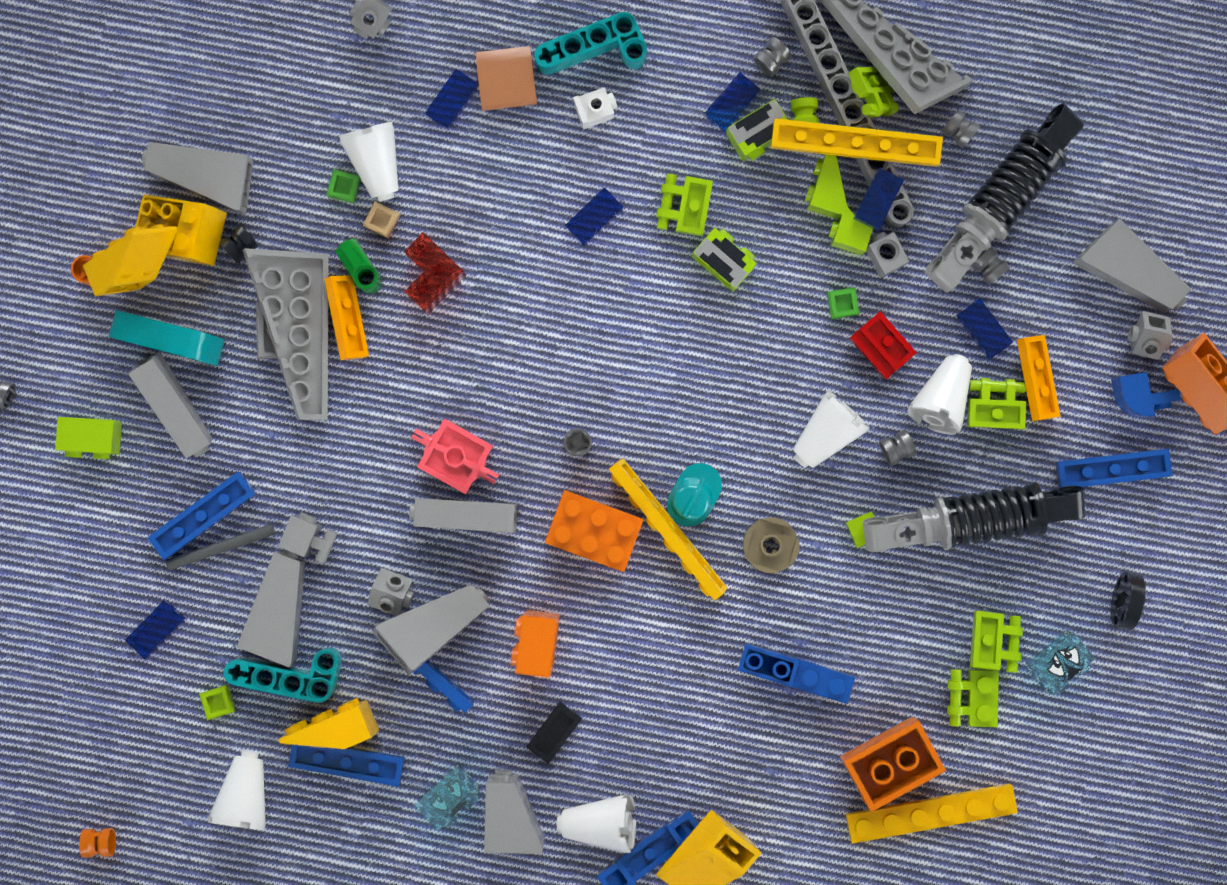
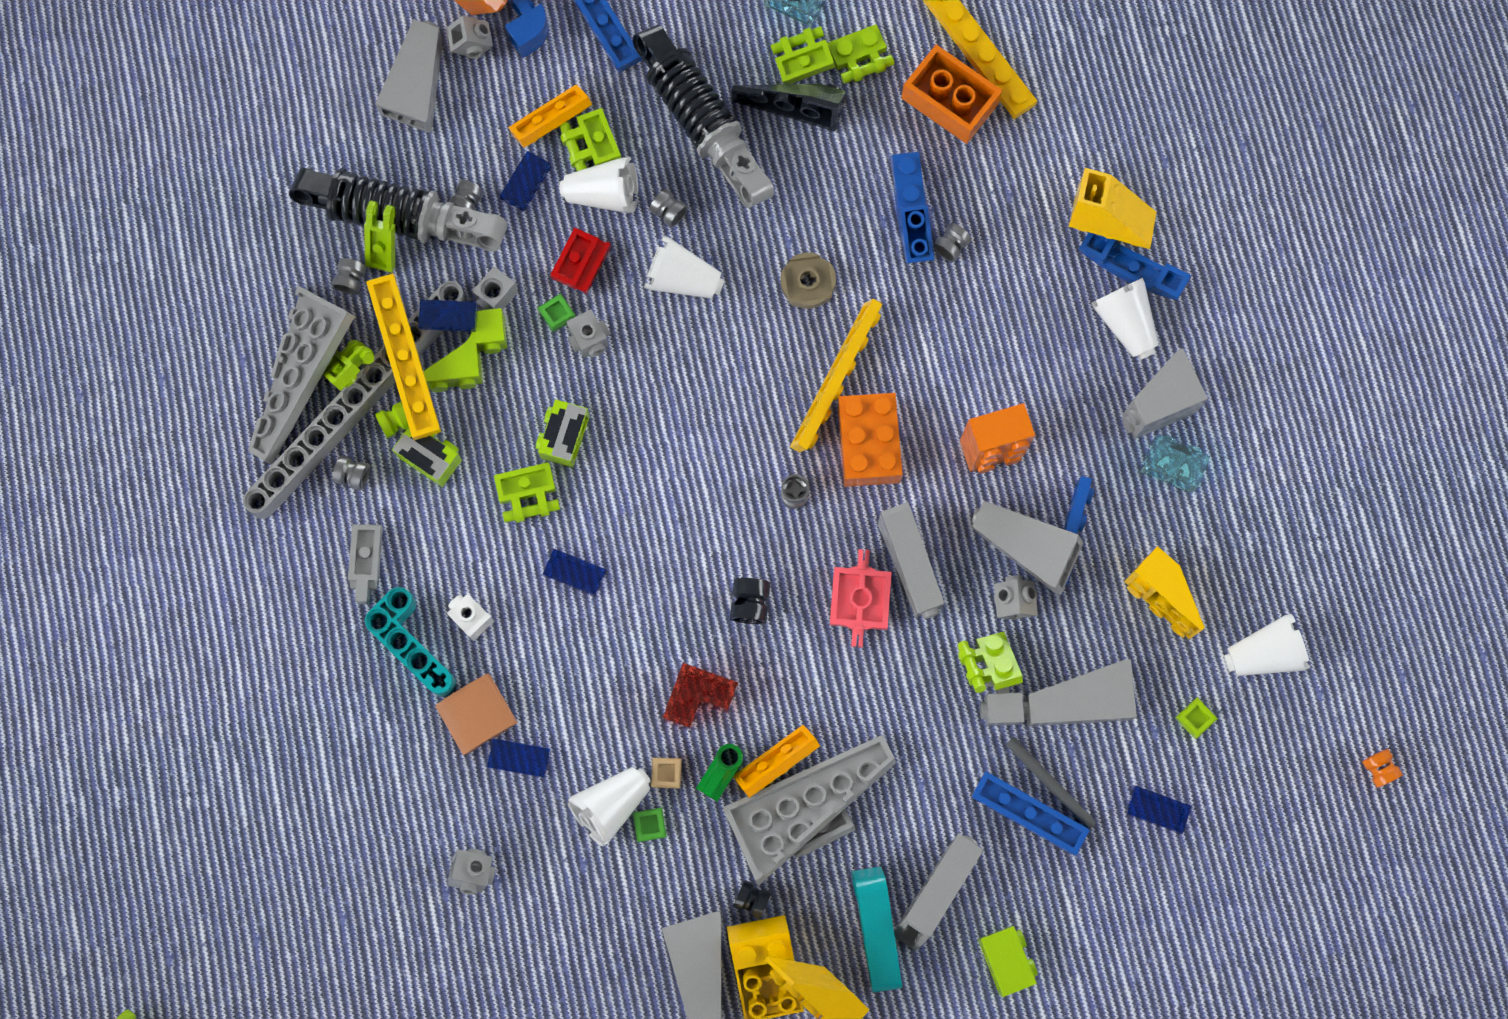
camera: 115 degrees left, 10 degrees down
teal beam [224,647,342,703] -> none
blue plate [288,744,405,787] -> none
black tile [526,701,582,764] -> none
teal piece [667,463,722,527] -> none
clear blue tile [704,72,761,133] -> none
lime tile [845,511,874,548] -> none
none -> light grey hinge [348,524,383,605]
none -> lime hinge [364,201,395,273]
none -> light grey brick [566,309,610,358]
none -> black wheel [730,578,770,625]
none -> black wedge [732,84,846,131]
none -> flat silver wheel [933,223,972,262]
none -> lime plate [957,631,1023,693]

